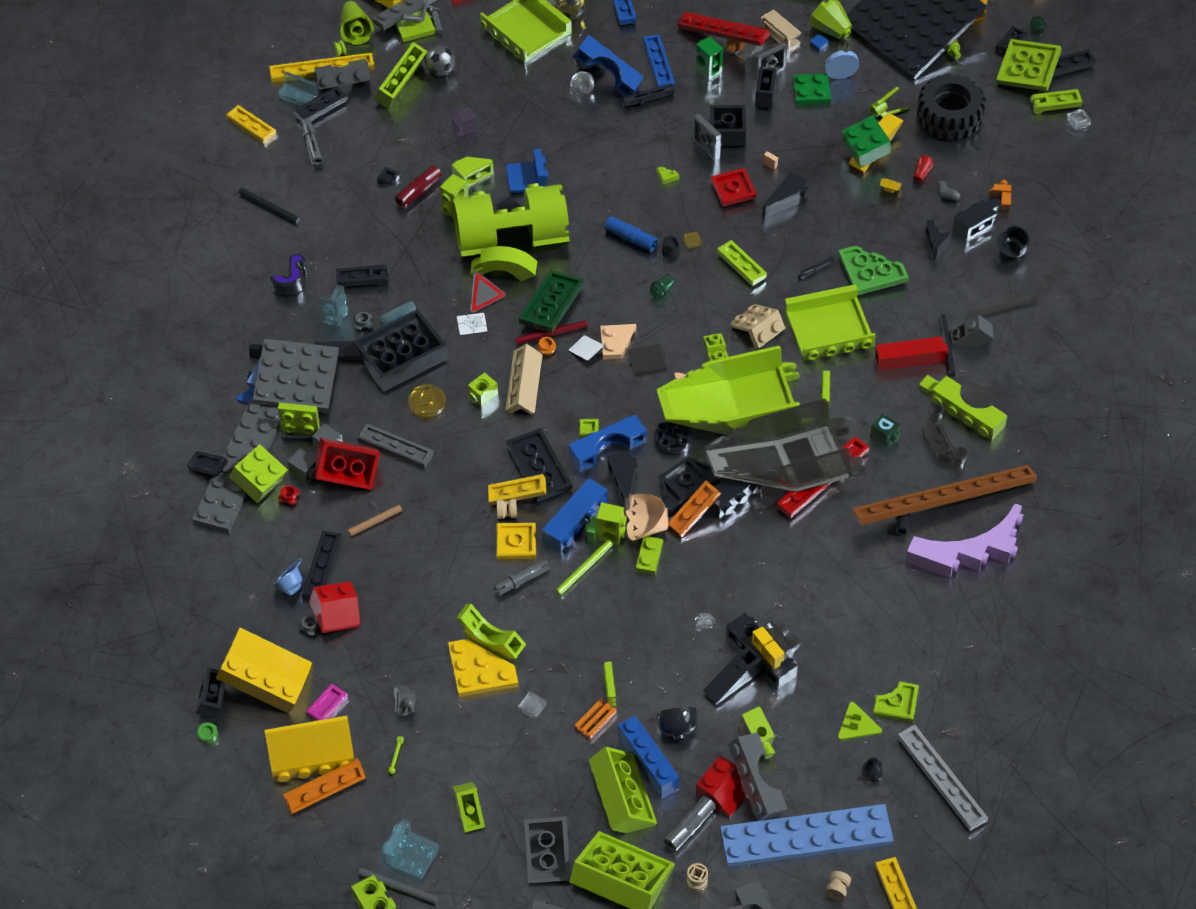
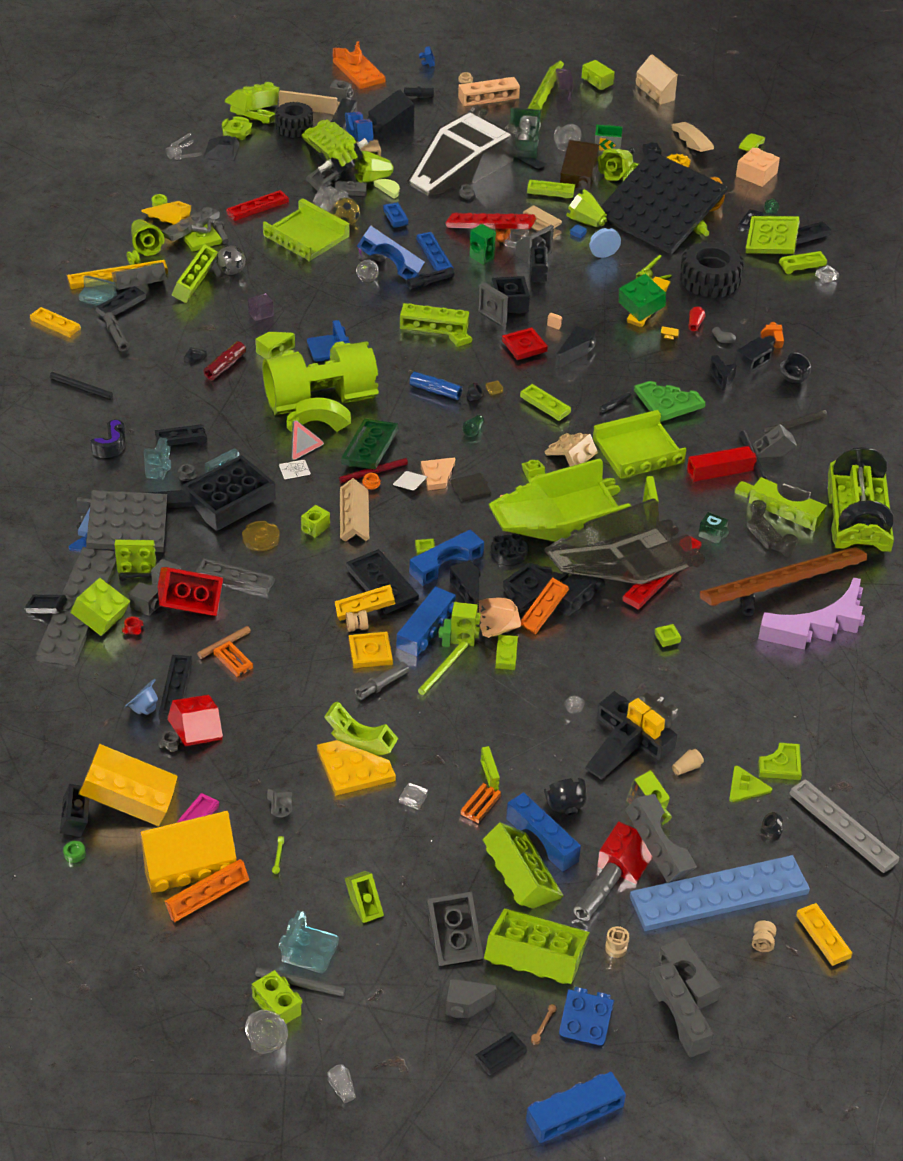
camera: 10 degrees left, 10 degrees down
lime brick [440,174,468,217] -> none
green plate [793,73,831,105] -> none
none -> orange tile [213,641,253,677]
none -> lime brick [400,303,470,335]
none -> lime plate [655,624,681,647]
none -> tan cone [672,749,704,776]
none -> piece [828,447,894,552]

